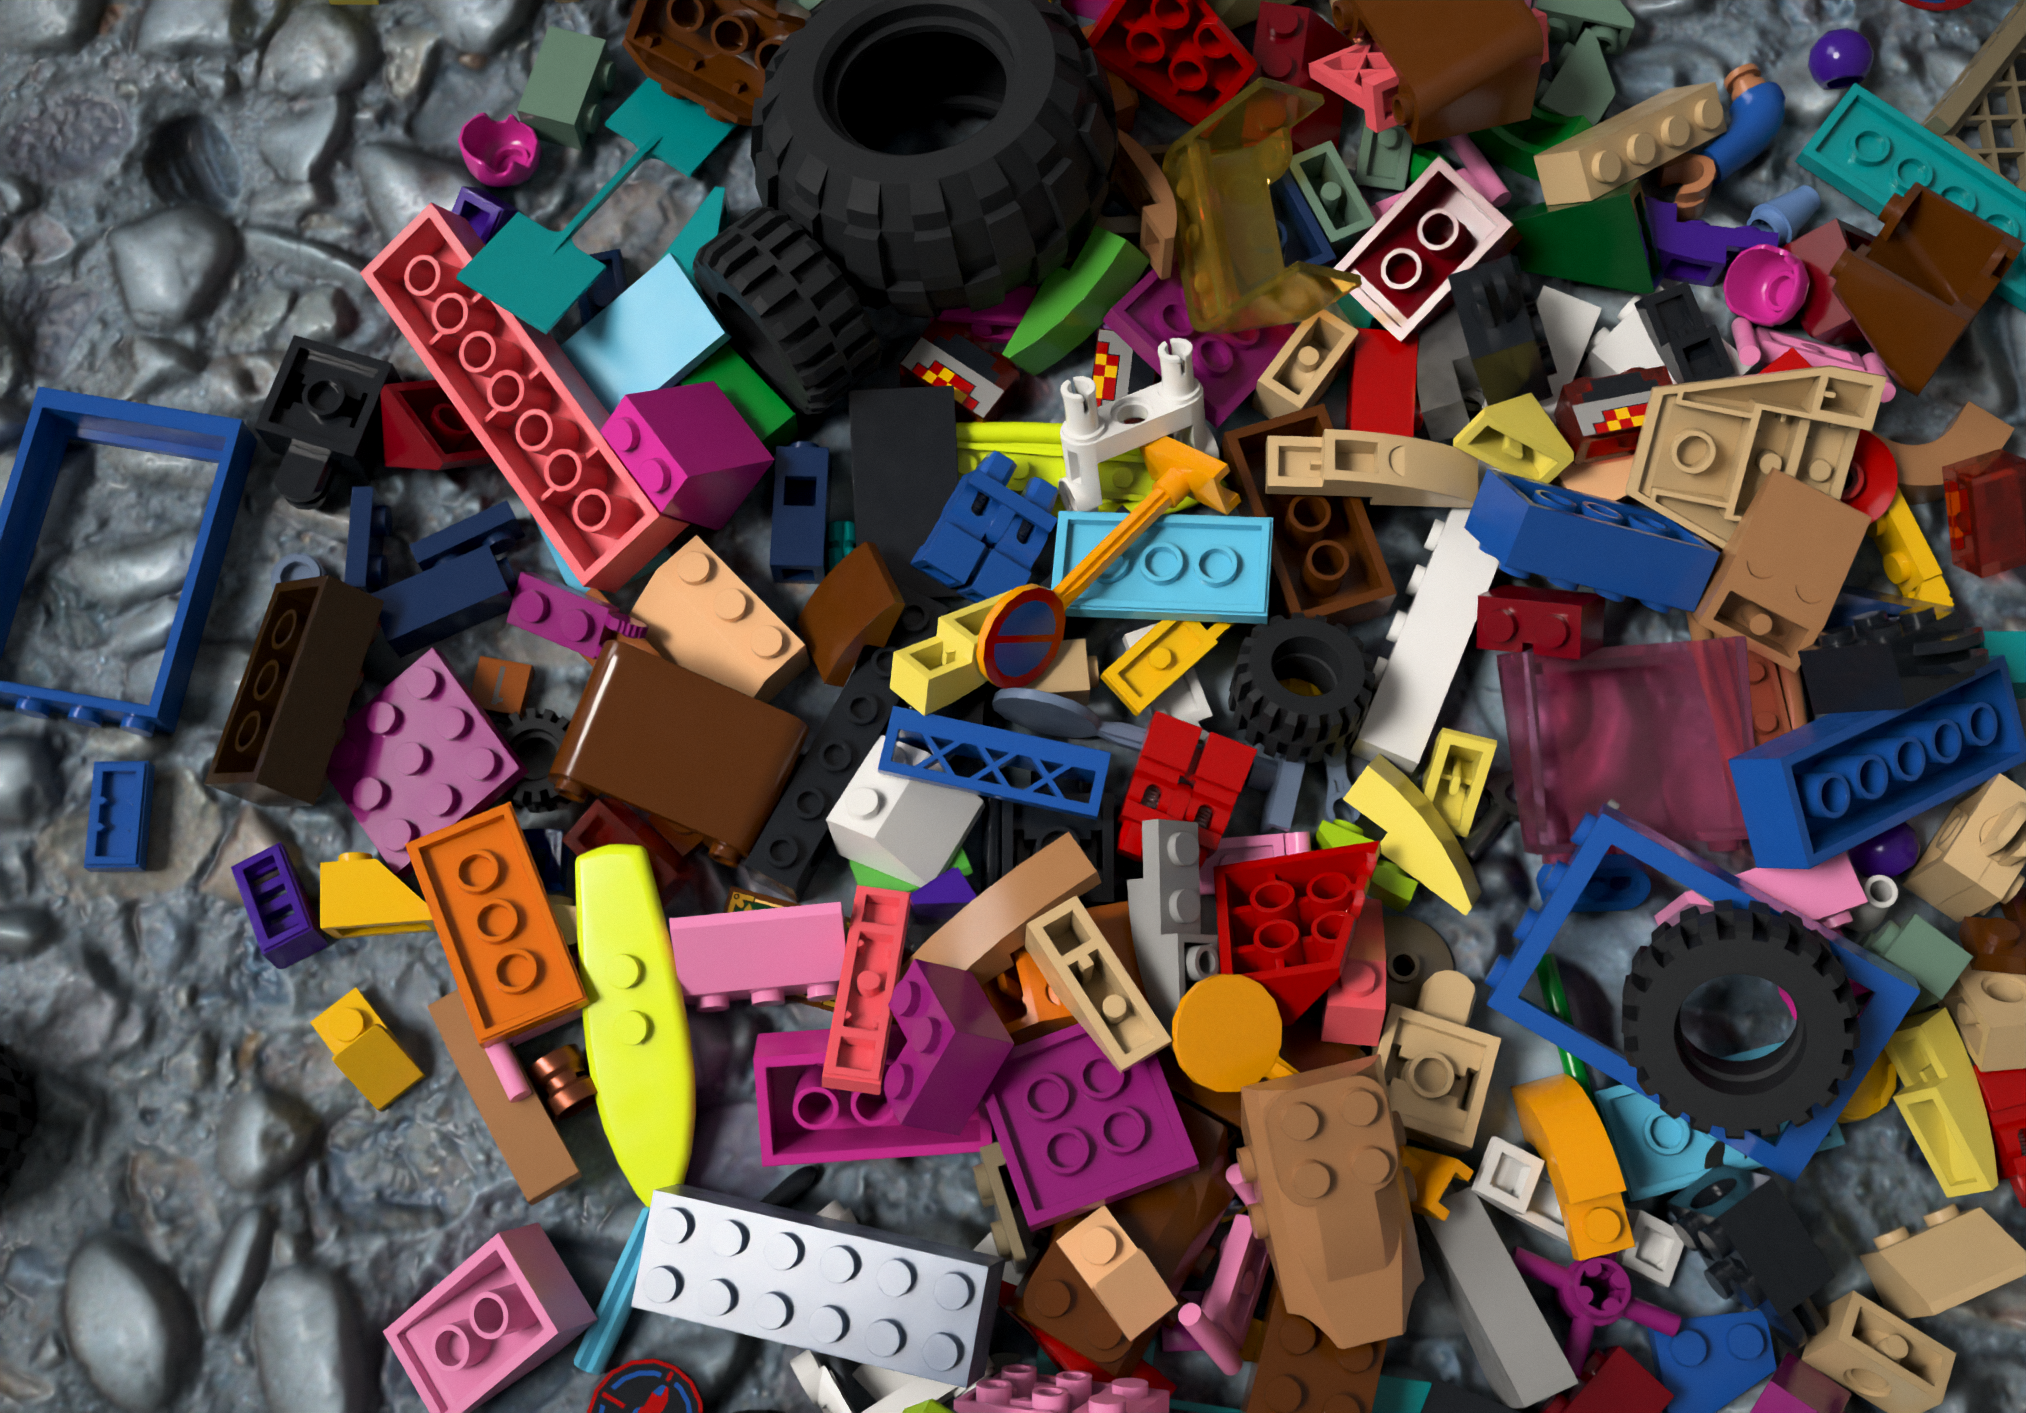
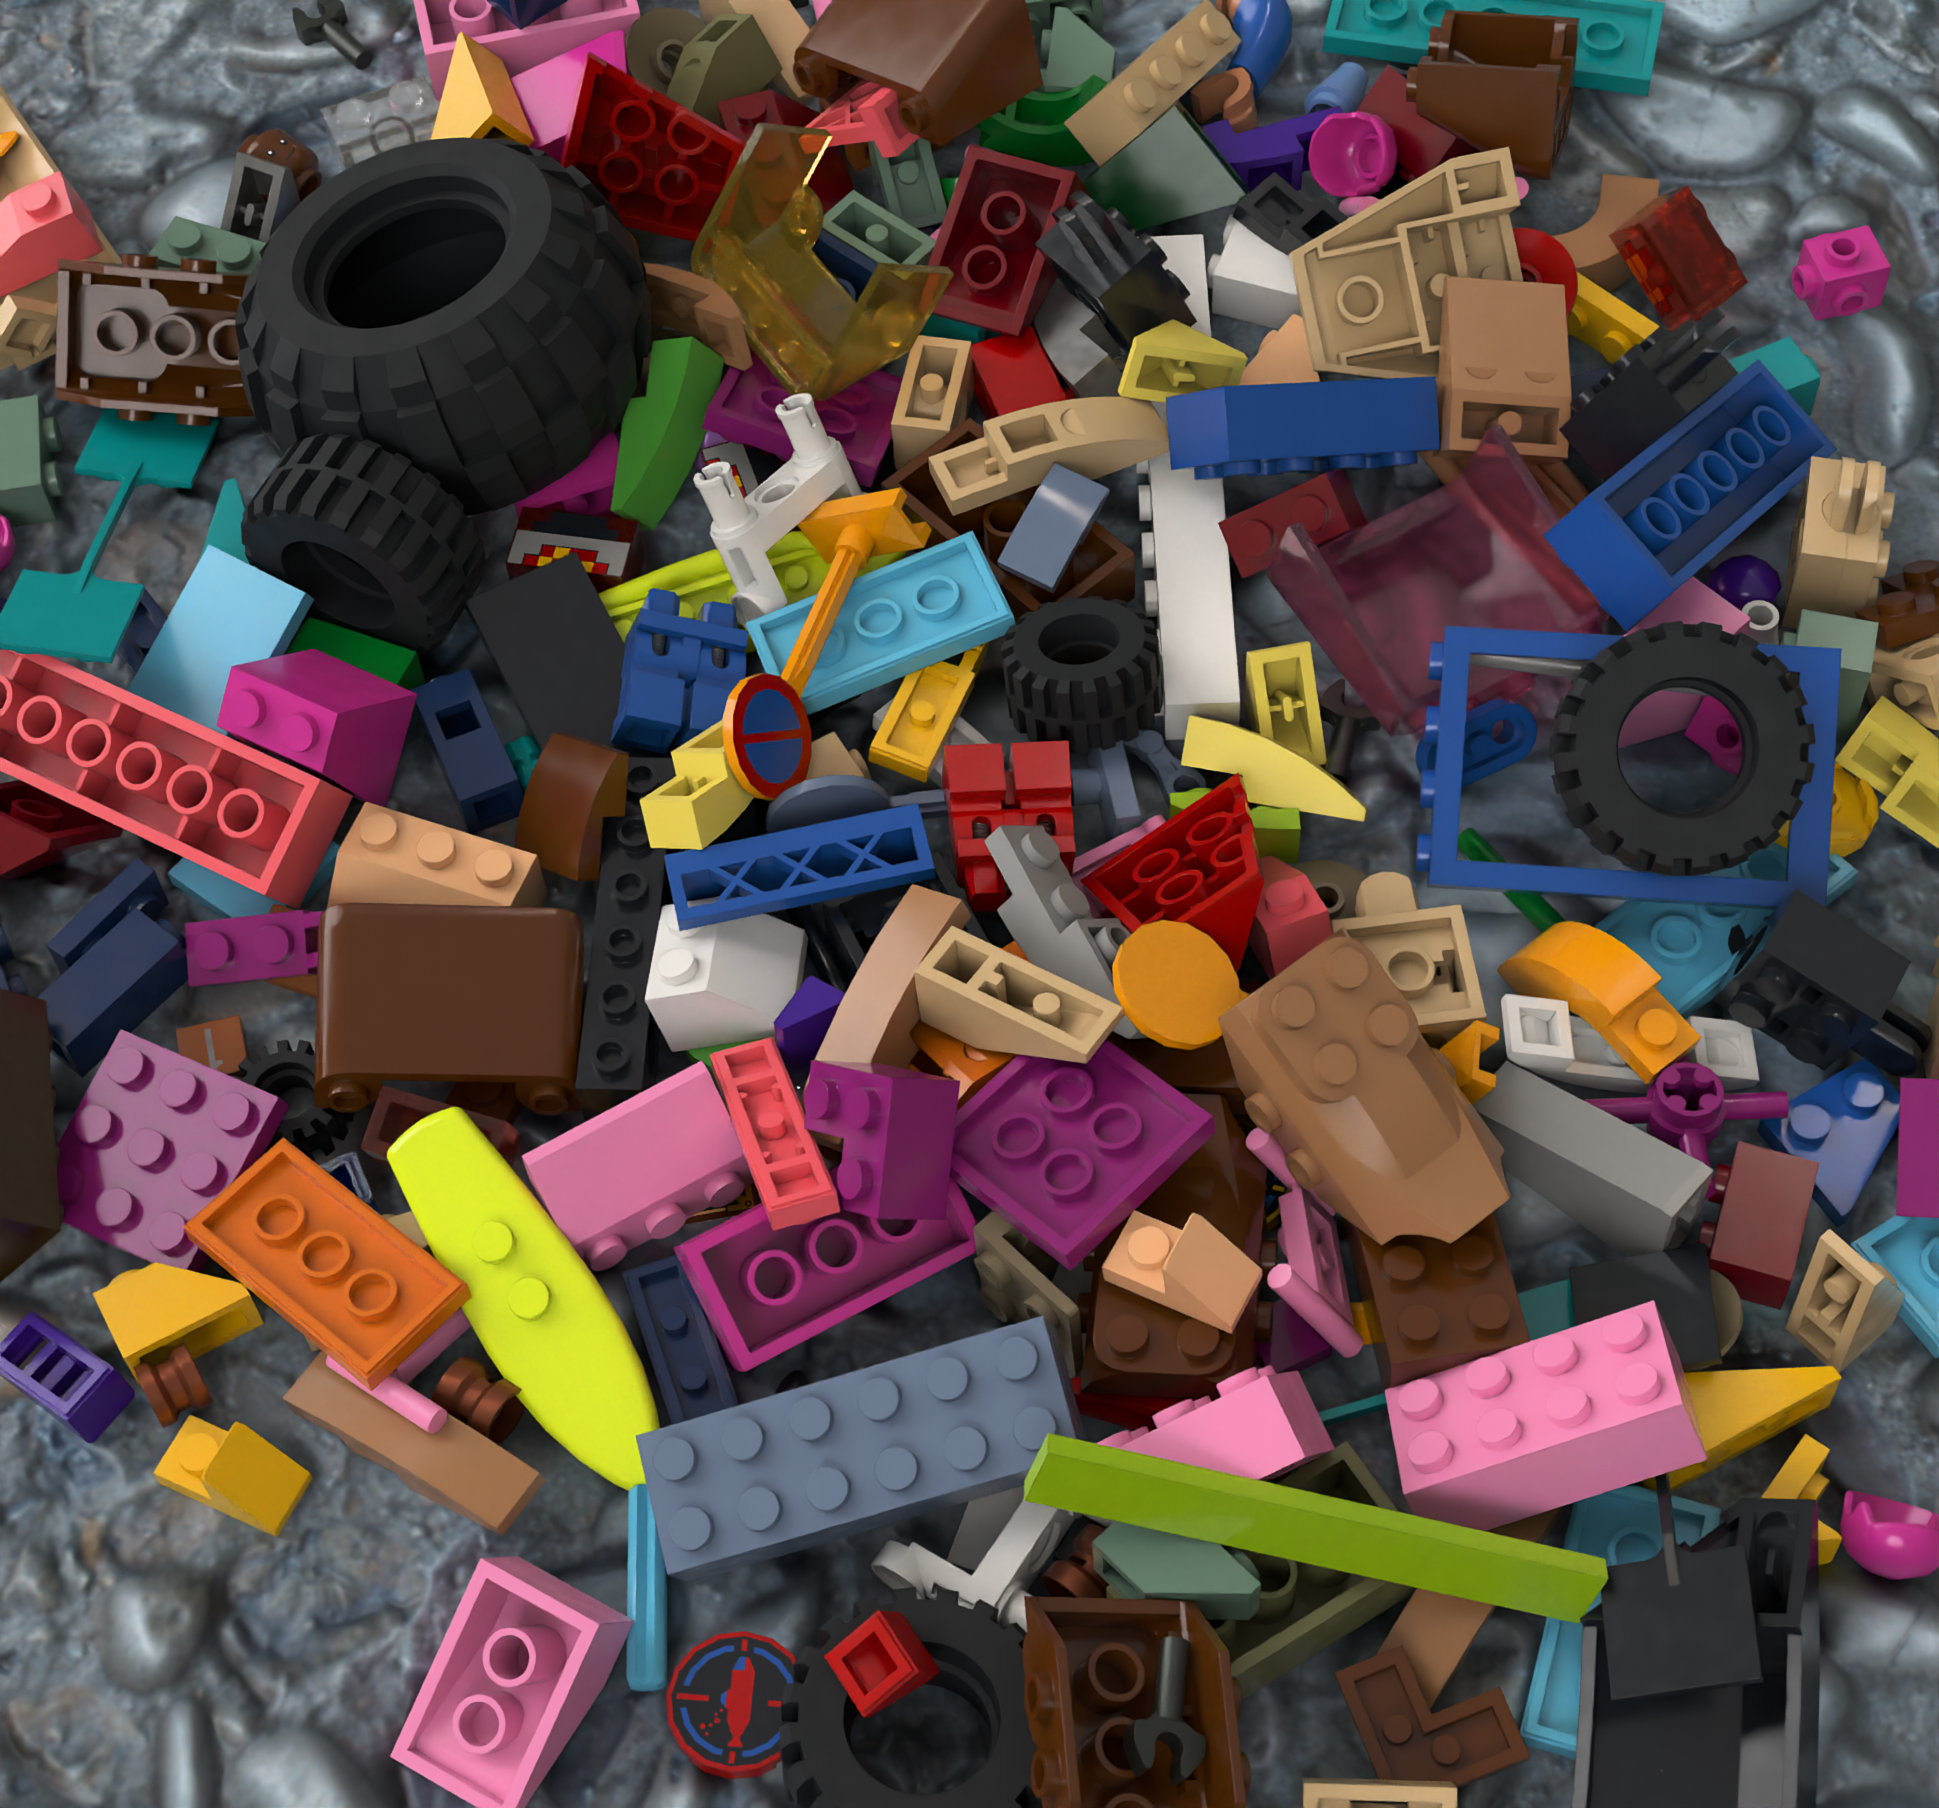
camera: 20 degrees left, 15 degrees down
brick [1554,365,1673,466] -> none
none -> copper wheel [133,1342,215,1428]
none -> dark blue tile [622,1255,739,1425]
none -> sand blue slope [997,463,1110,594]

